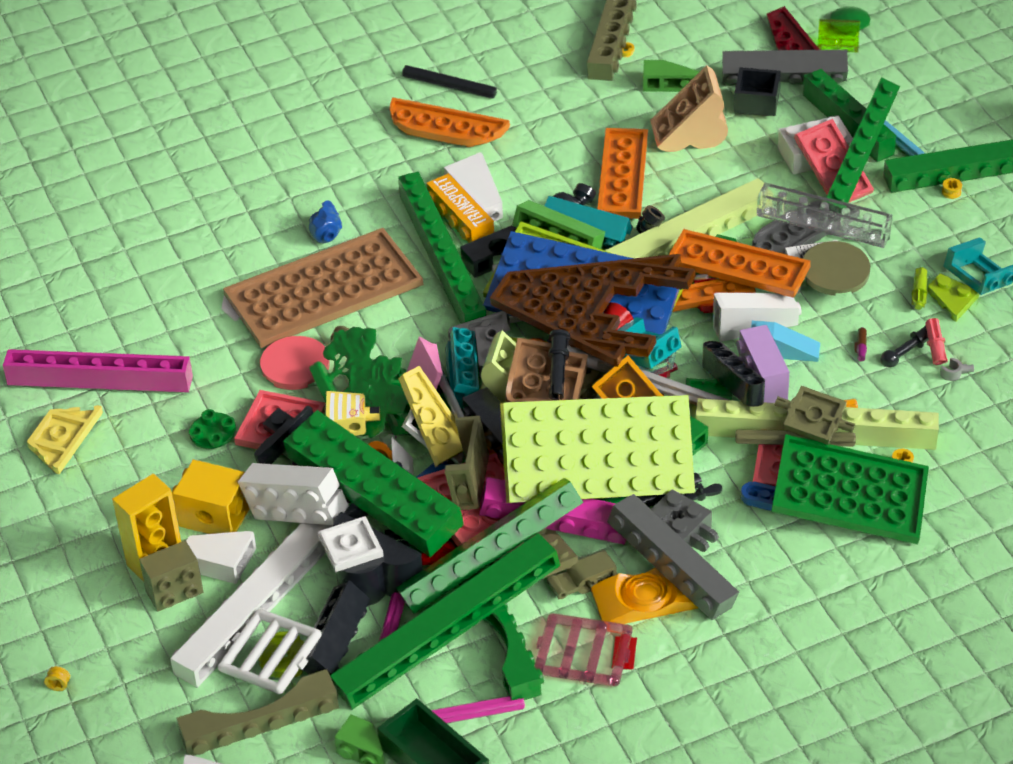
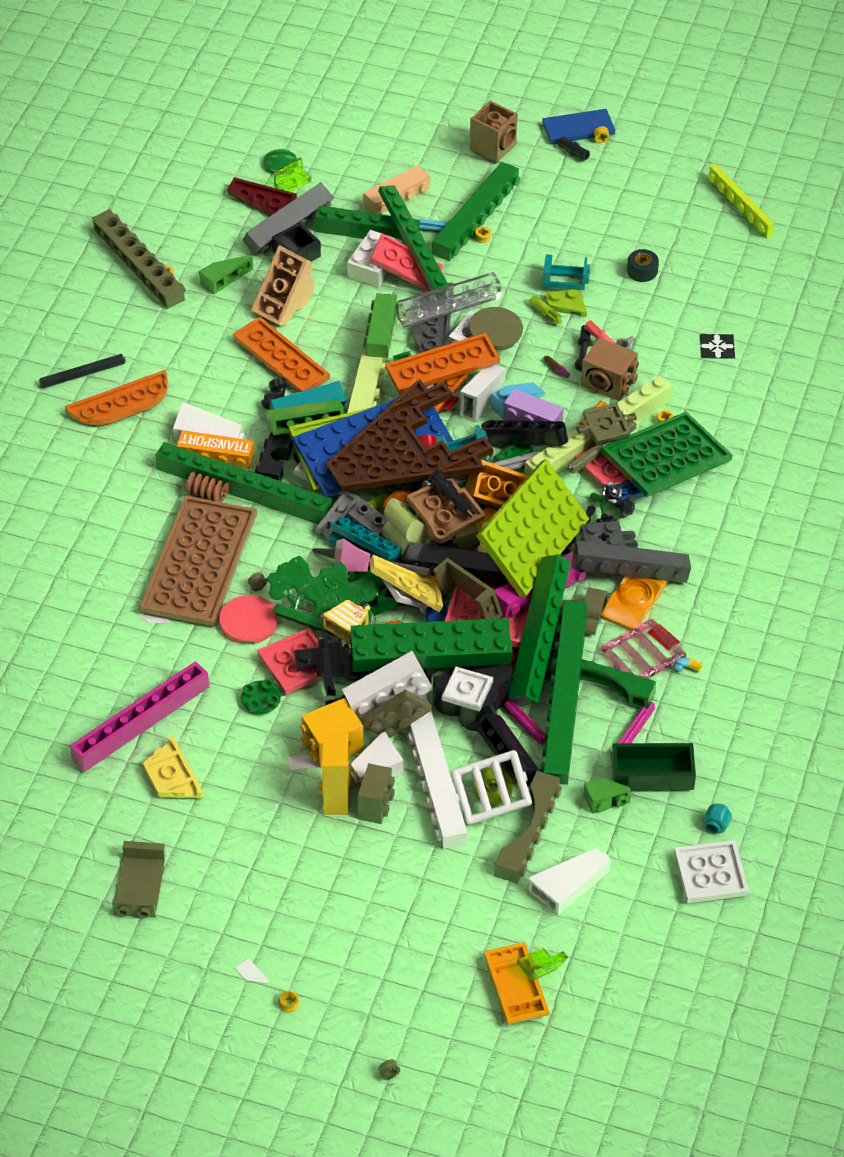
camera: 50 degrees left, 5 degrees up
yellow bush [44,666,70,691] -> none
blue head [309,200,342,243] -> none
black arm [636,205,665,234] -> none
none -> nougat piece [187,472,229,502]
none -> olive plate [360,689,432,738]
none -> light nougat brick [363,165,430,214]
none -> bright green brick [363,293,398,358]
none -> medium nougat brick [581,338,639,401]
none -> black plant [590,481,635,523]
none -> arm [673,657,703,672]

